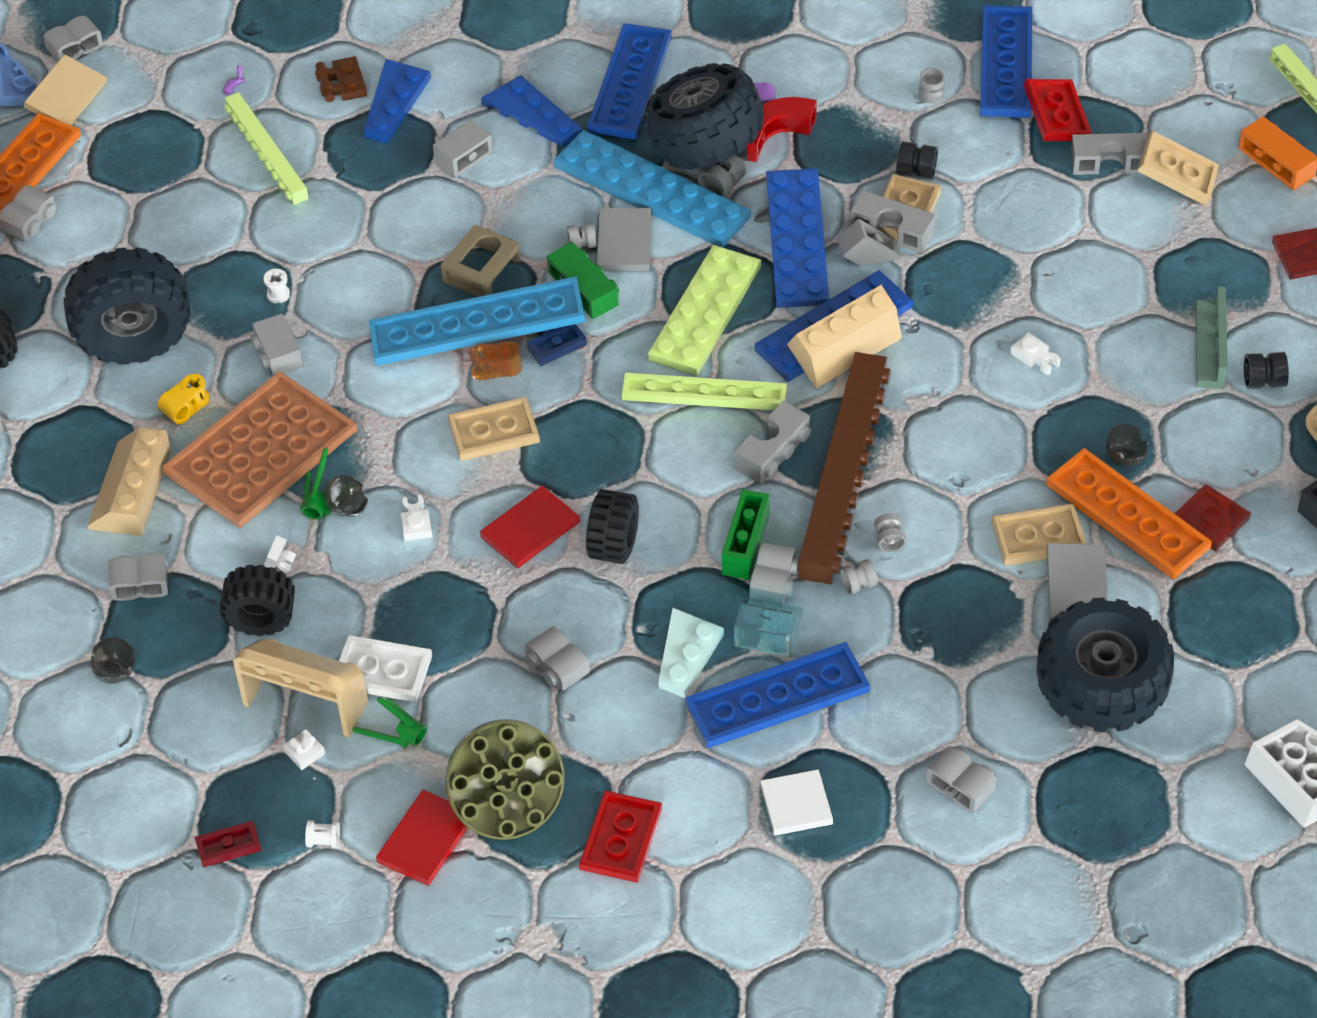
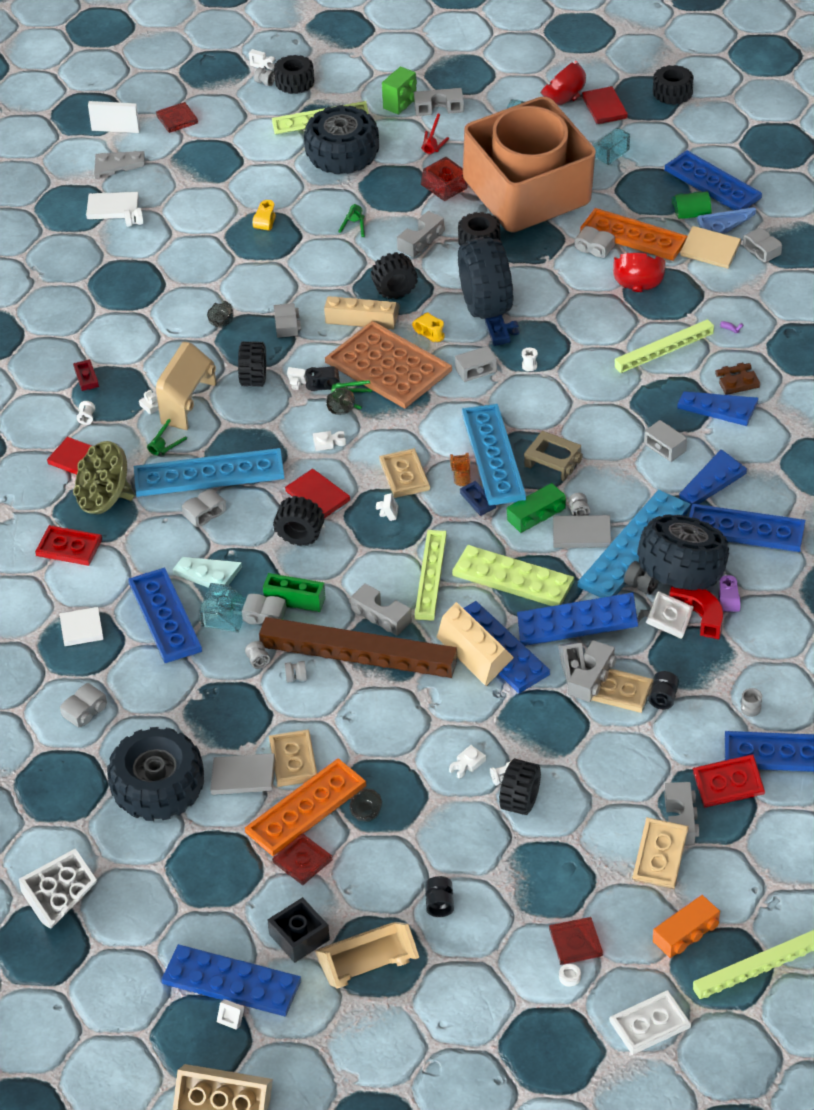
camera: 90 degrees right, 5 degrees down
white plate [339,635,432,702] -> none
sand green fence [1195,286,1227,389] -> none
none -> dark azure plate [133,448,284,497]
none -> black piece [305,366,340,391]
none -> black tyre [371,252,418,299]
none -> white tile [376,493,398,521]
none -> dark blue plate [485,315,519,346]
none -> white bush [490,762,510,786]
none -> black tyre [499,758,541,815]
none -> red cylinder [613,253,666,292]
none -> white tile [646,591,694,639]

